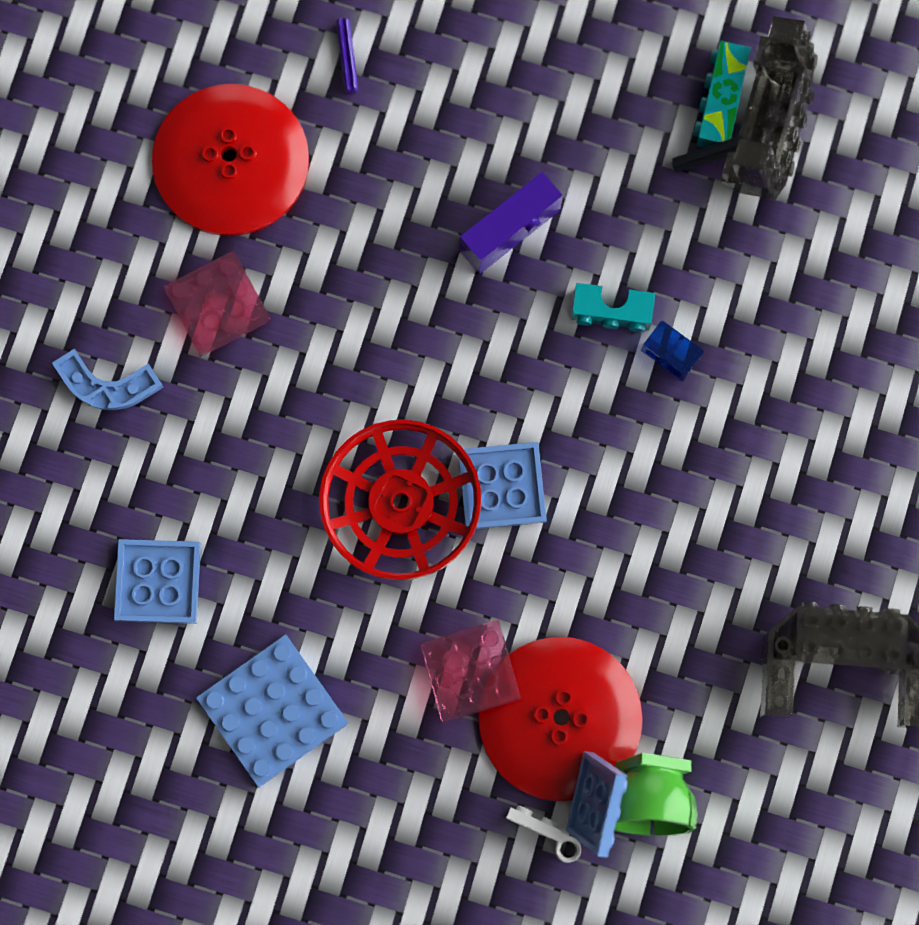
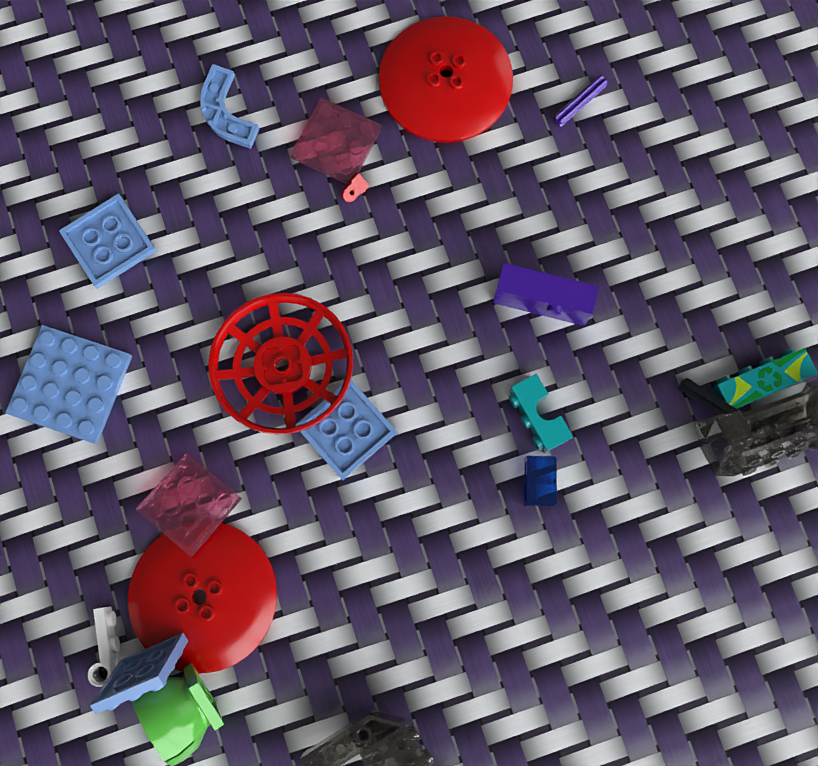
camera: 60 degrees right, 0 degrees up
none -> piece [341,172,369,202]

